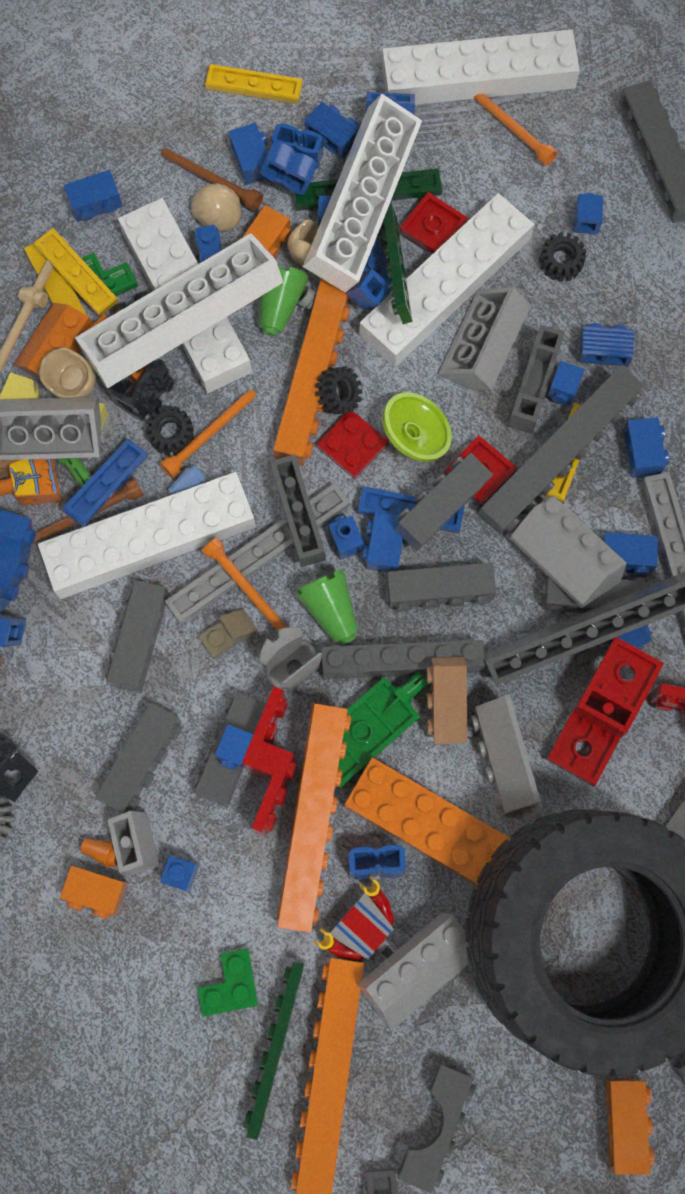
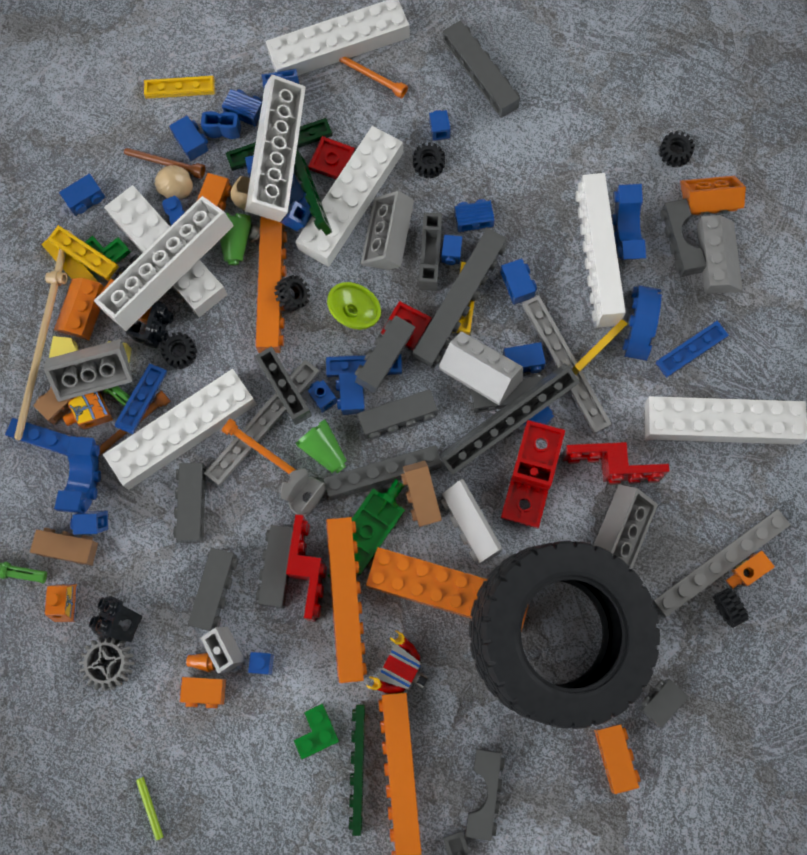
camera: 10 degrees left, 0 degrees up
tan piece [39,347,96,398] -> none
orange piece [159,390,256,479] -> none
medium blue cone [168,465,208,495] -> none
dark tan slope [199,609,258,659] -> none
blue brick [215,724,253,770] -> none
blue brick [260,141,318,195] -> none
red plate [317,411,389,480] -> none
blue brick [349,845,406,880] -> none
light grey slope [357,912,469,1031] -> none

